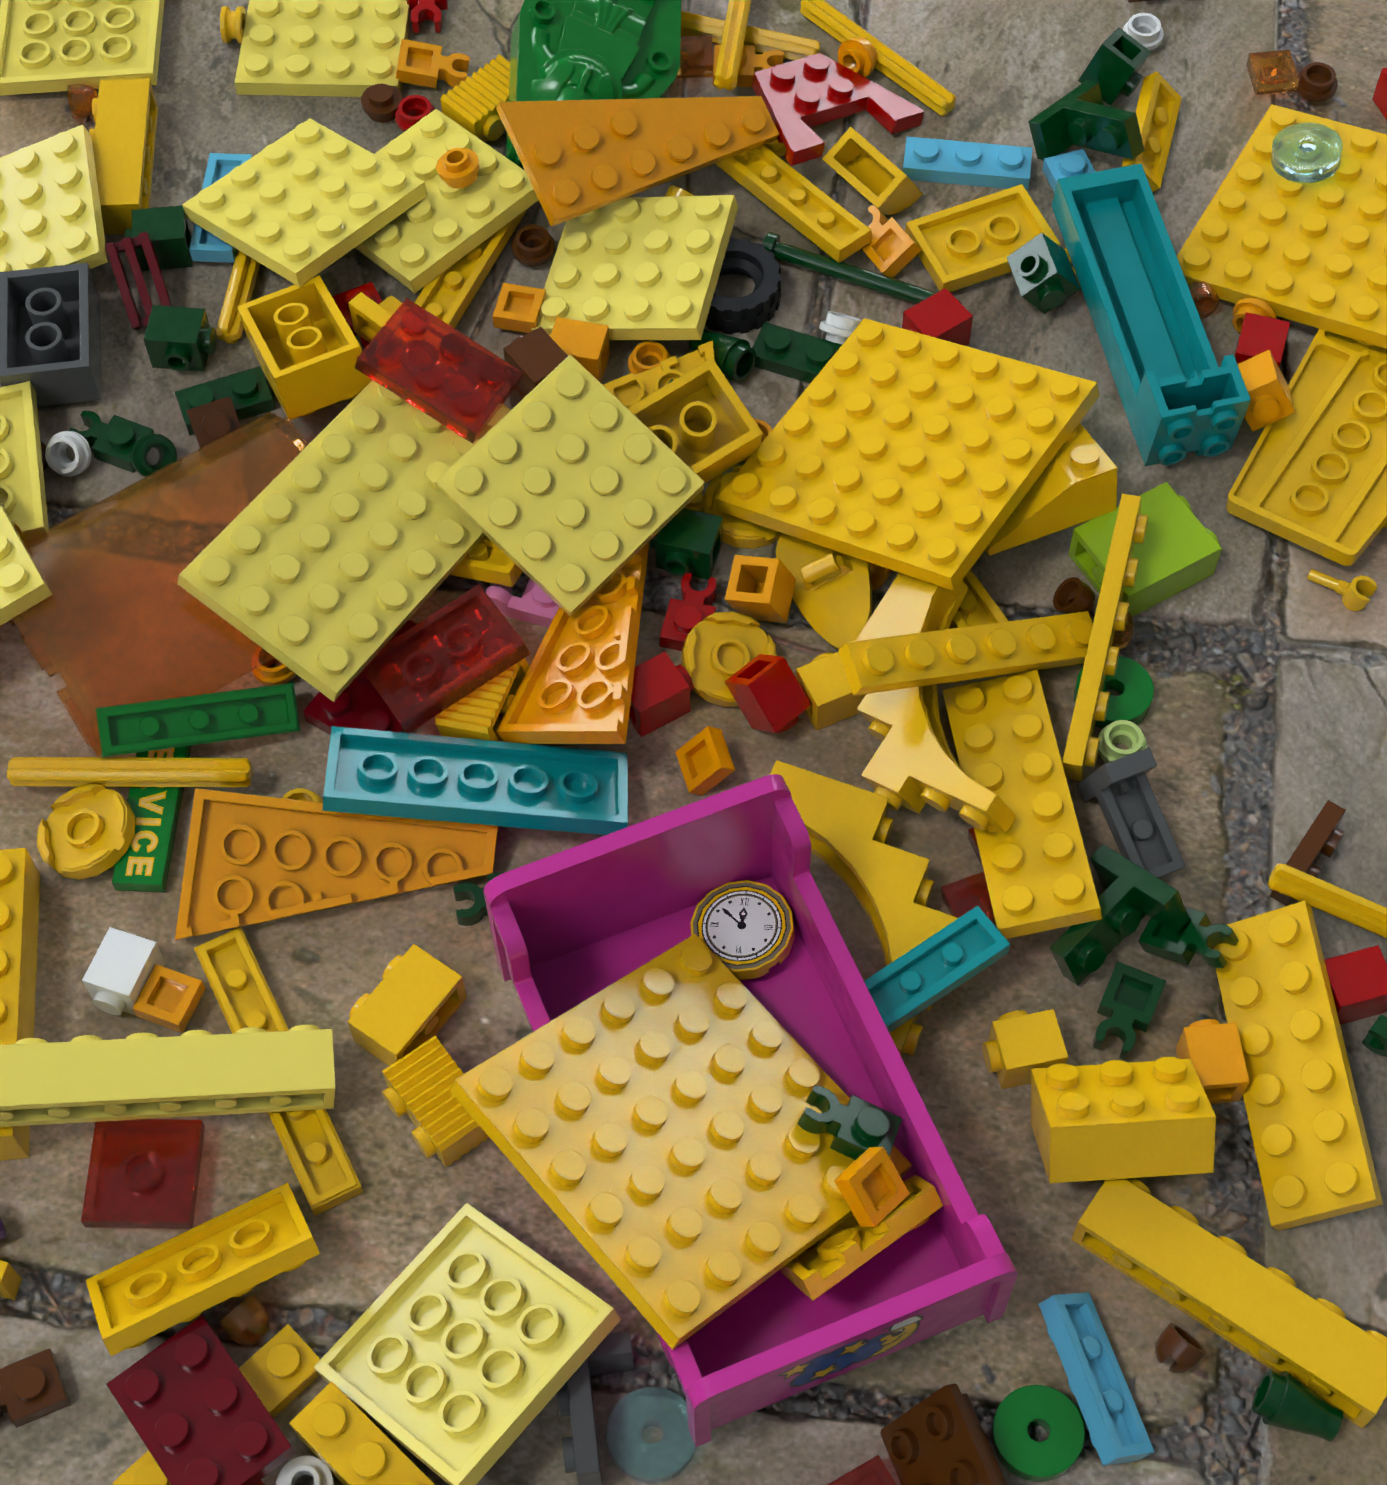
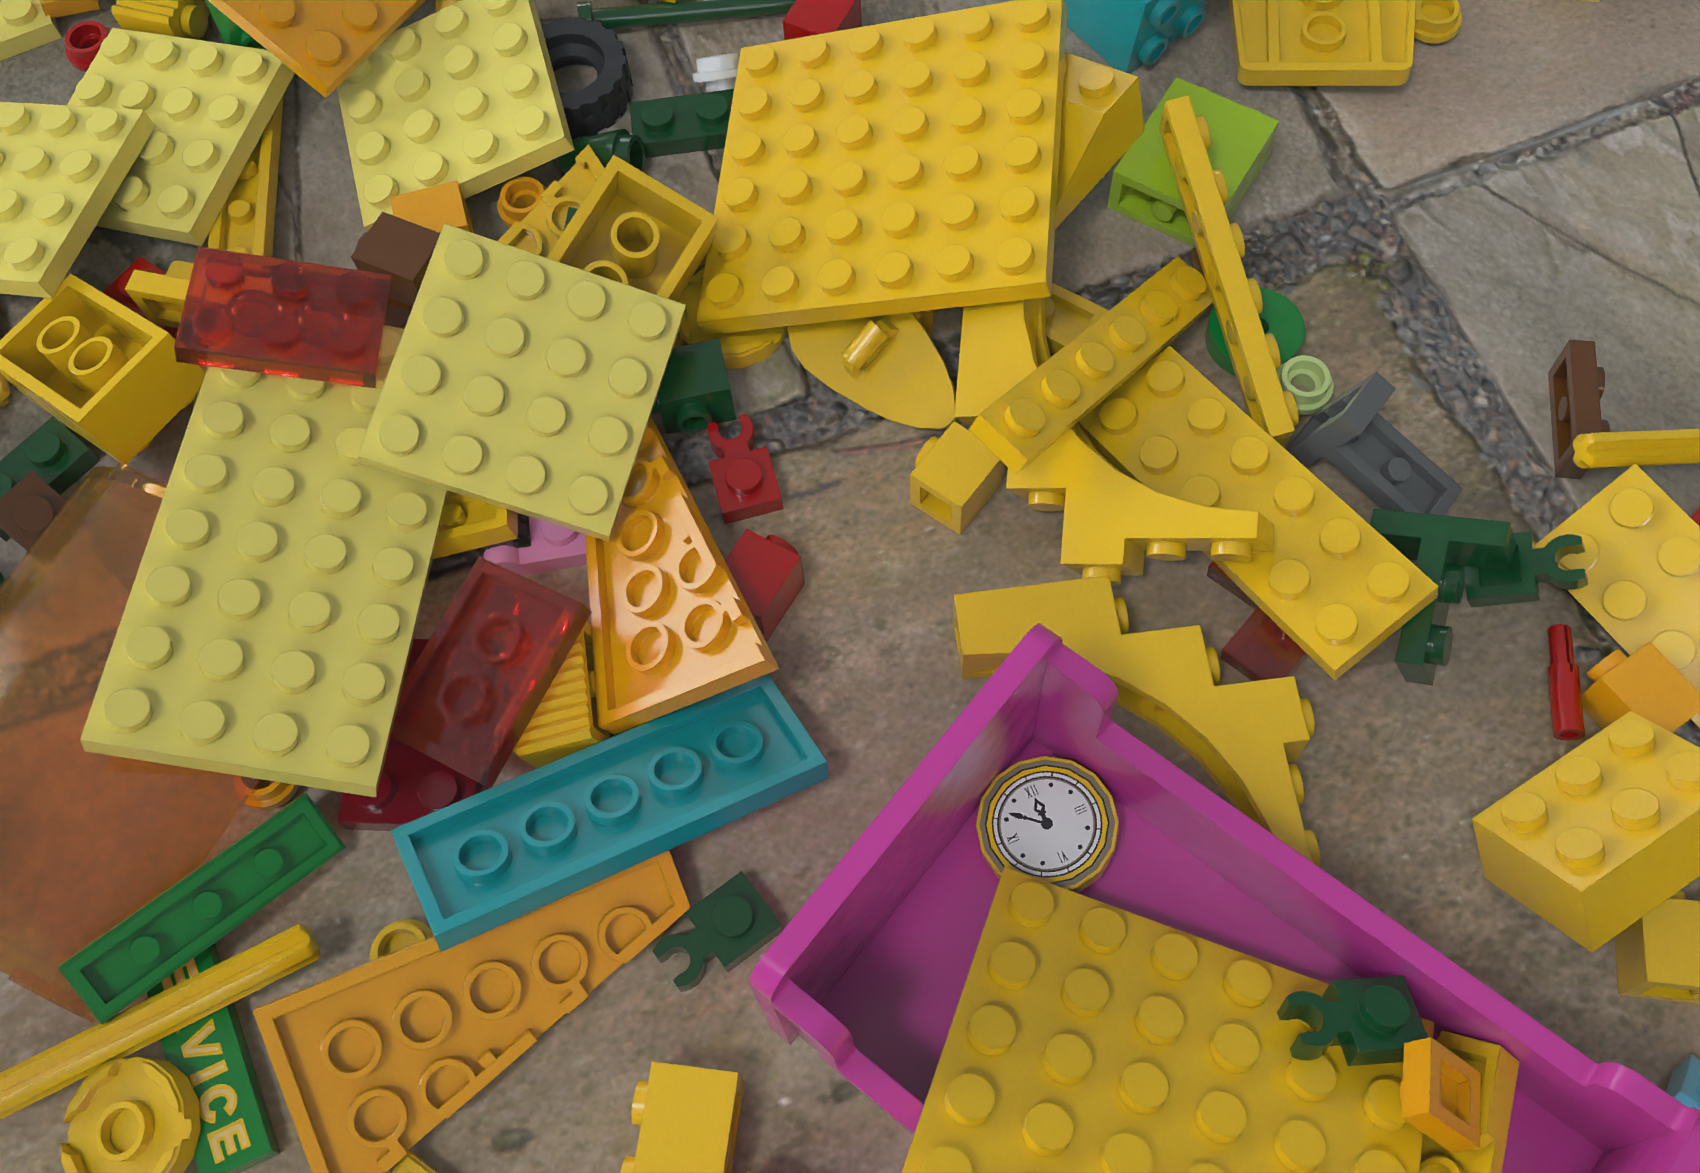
camera: 25 degrees left, 5 degrees up
reddish brown plate [361,83,402,123] -> none
light orange plate [436,148,480,188] -> none
light orange plate [492,283,546,333] -> none
reddish brown plate [512,225,555,266] -> none
light orange plate [675,726,735,796] -> none
yellow tile [680,611,777,707] -> none
light orange brick [725,555,796,623] -> none
red brick [725,654,811,733] -> none
teal plate [864,906,1011,1033] -> none
yellow brick [982,1009,1068,1089] -> none
reddish brown hinge [1053,577,1095,614] -> none
dark green plate [1093,961,1166,1060] -> none
yellow hand [1307,569,1377,611] -> none
none -> red piece [1547,624,1585,741]

